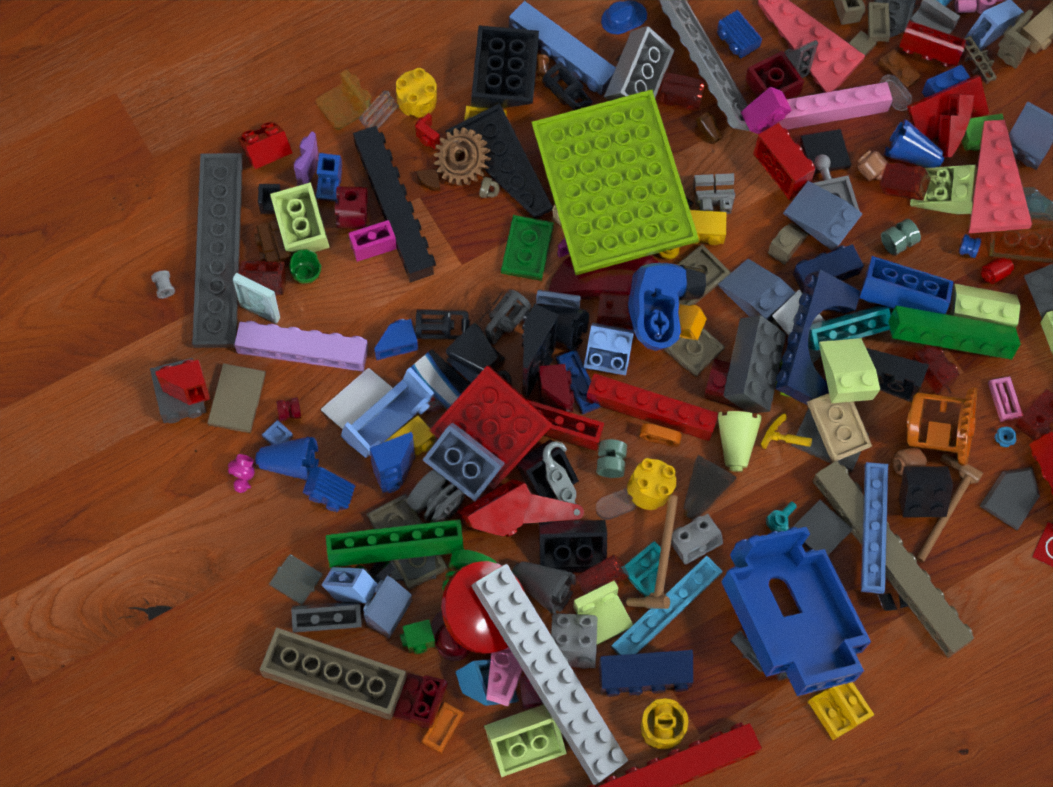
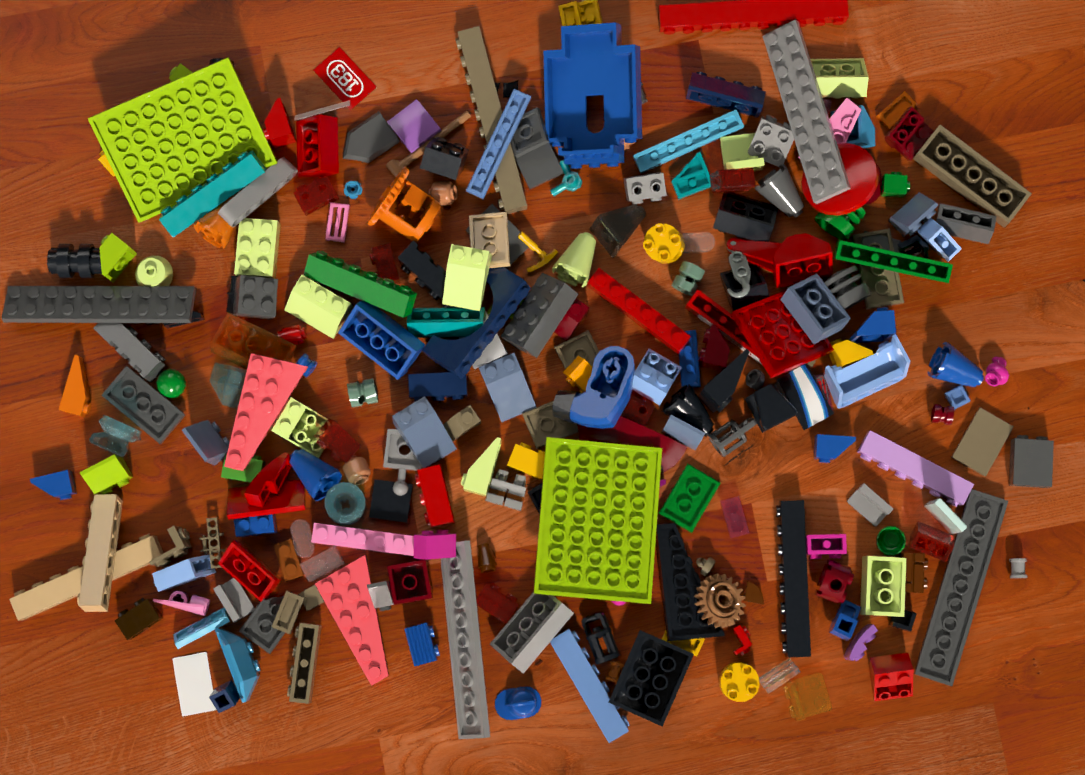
camera: 155 degrees left, 15 degrees up
red slope [155,359,210,405] -> none
clear light blue piece [269,554,323,605] -> none
blue brick [303,467,356,512] -> none
white sticker [321,368,392,429] -> none
black piece [416,309,470,339] -> none
medium nougat bar [626,495,678,609] -> none
orange beam [640,423,682,447] -> none
yellow brick [640,698,689,750] -> none
none -> clear brick [299,546,345,582]
none -> clear light blue wheel [325,482,366,525]
none -> medium lavender slope [387,99,441,153]
none -> yellowish green slope [461,437,502,497]
none -> dark grey tile [510,107,549,158]
none -> clear pink plate [720,496,749,539]
none -> light grey panel [847,483,893,526]

